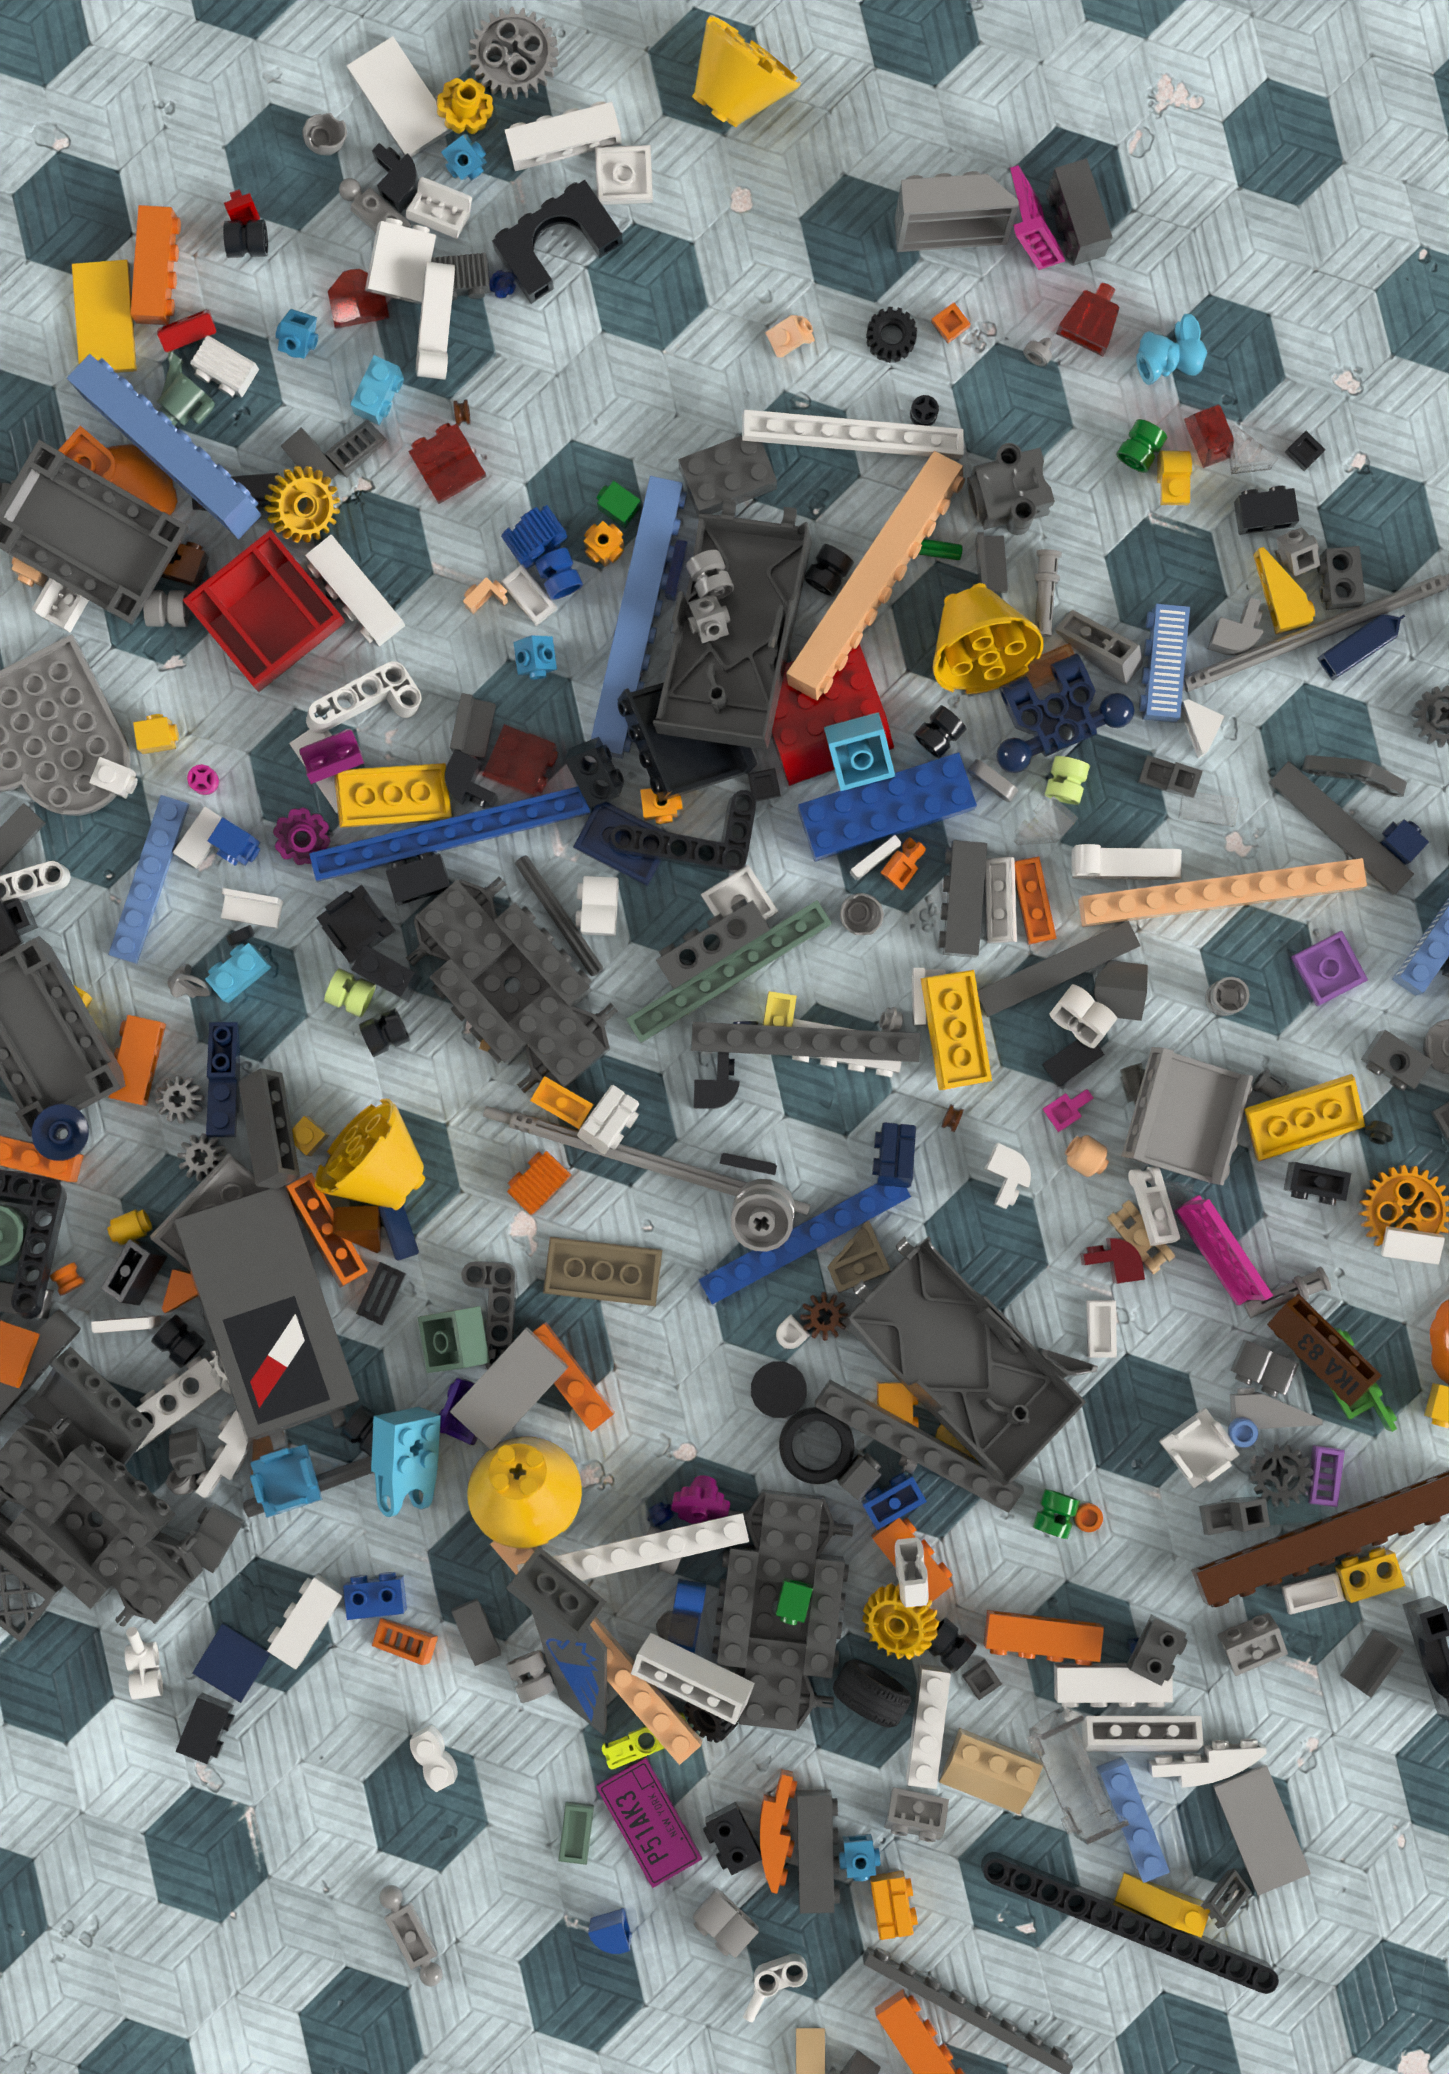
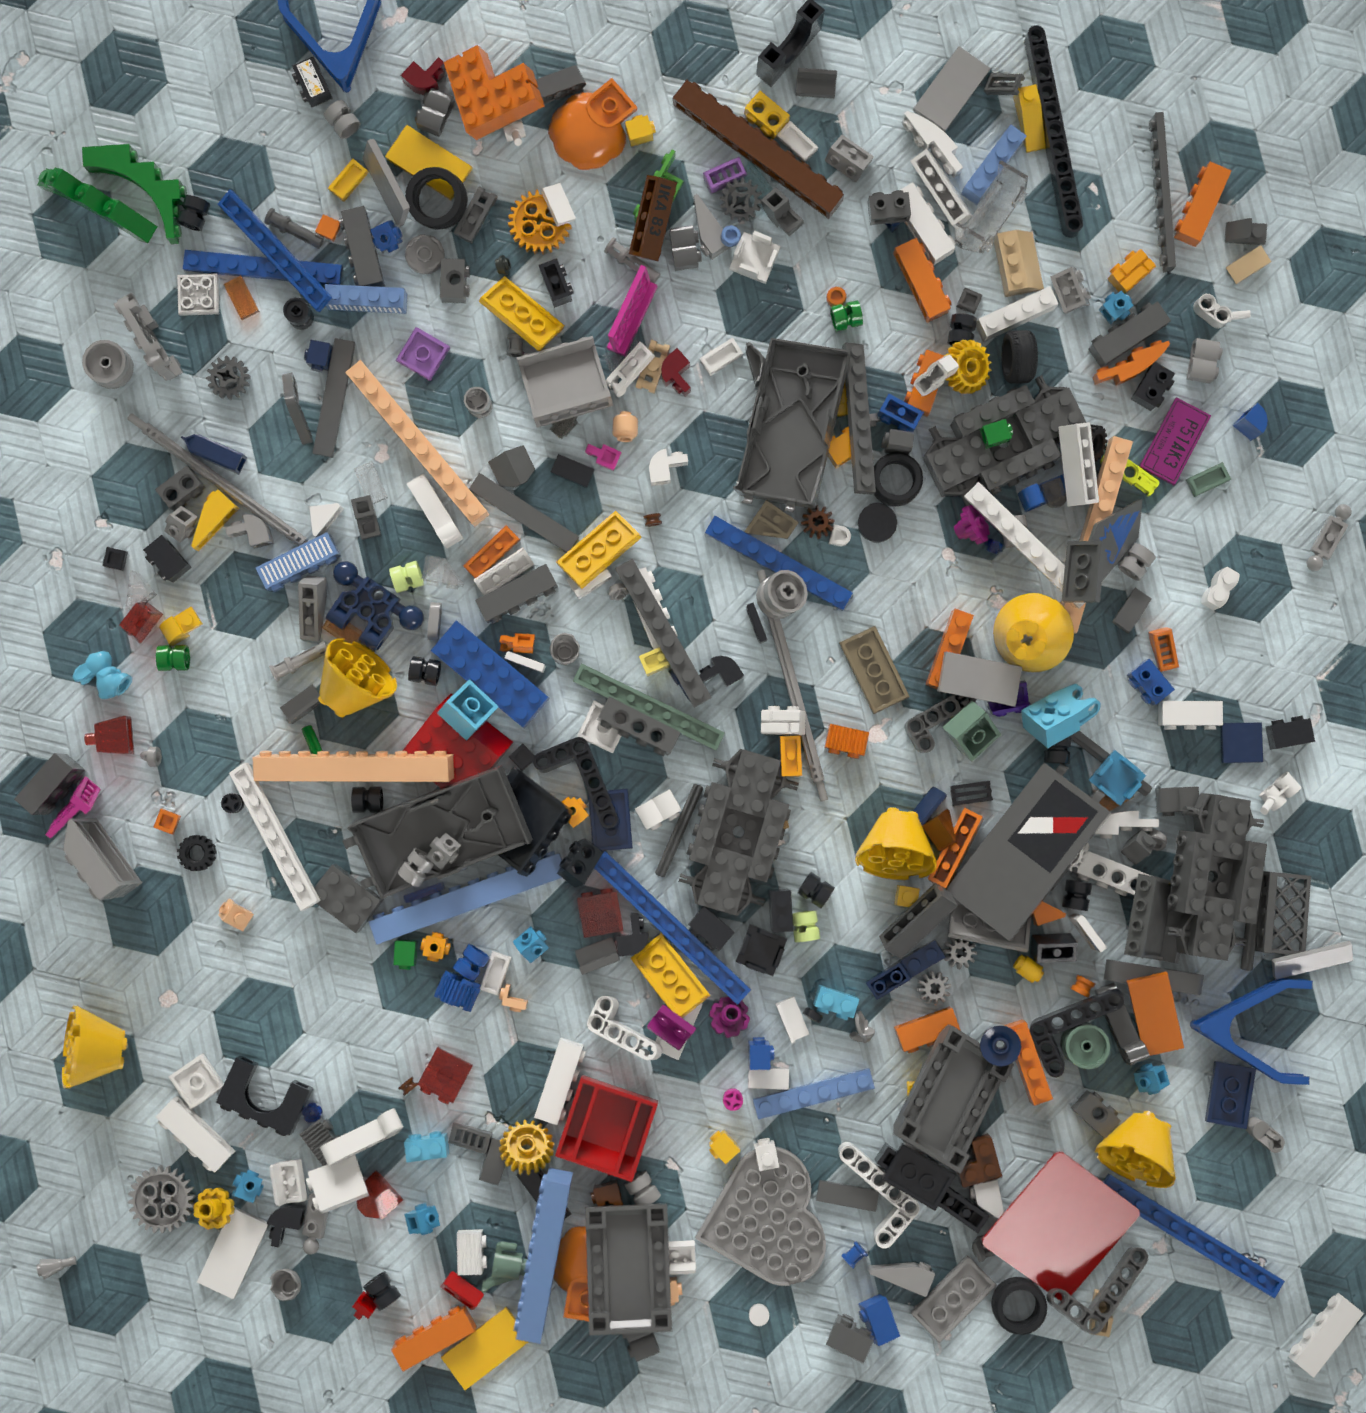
camera: 125 degrees left, 0 degrees up
dark blue brick [872,1122,916,1188] -> none
dark grey piece [967,443,1055,535] -> none
white brick [1049,984,1117,1048] -> none

